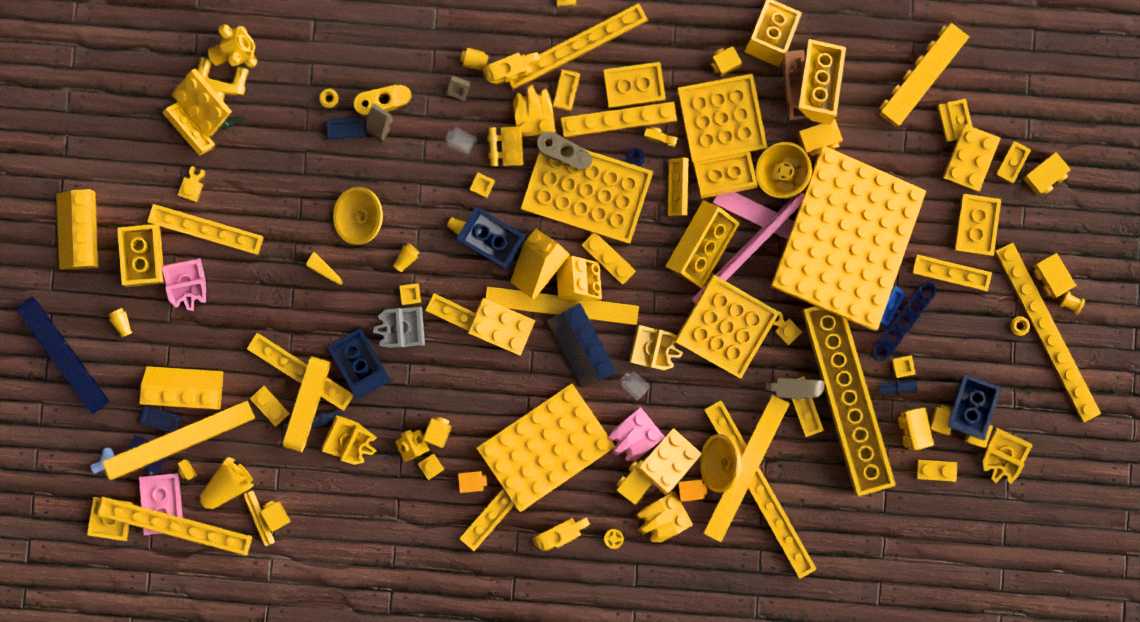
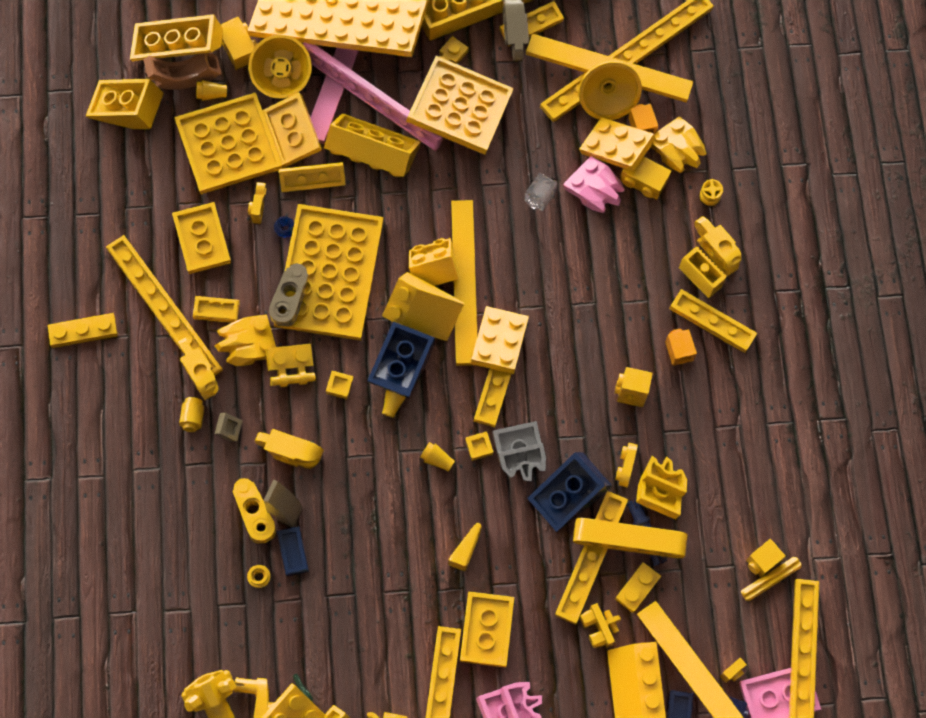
camera: 105 degrees left, 15 degrees down
yellow cone [200,457,254,509] -> none
yellow dish [333,187,383,245] -> none
yellow brick [395,430,430,462] -> none
yellow plate [418,453,445,480] -> none
clear brick [445,127,476,156] -> none
yellow plate [476,384,615,512] -> none
dark blue slope [547,303,616,388] -> none
yellow plate [561,102,677,138] -> none
yellow plate [581,233,636,285] -> none
yellow plate [629,325,683,370] -> none
yellow brick [711,46,742,77] -> none
none -> yellow cone [196,80,227,101]
none -> yellow piece [255,429,324,469]
none -> yellow plate [460,591,514,668]
none -> yellow hips [580,603,621,648]
none -> yellow plate [615,443,638,488]
none -> yellow brick [679,247,726,298]

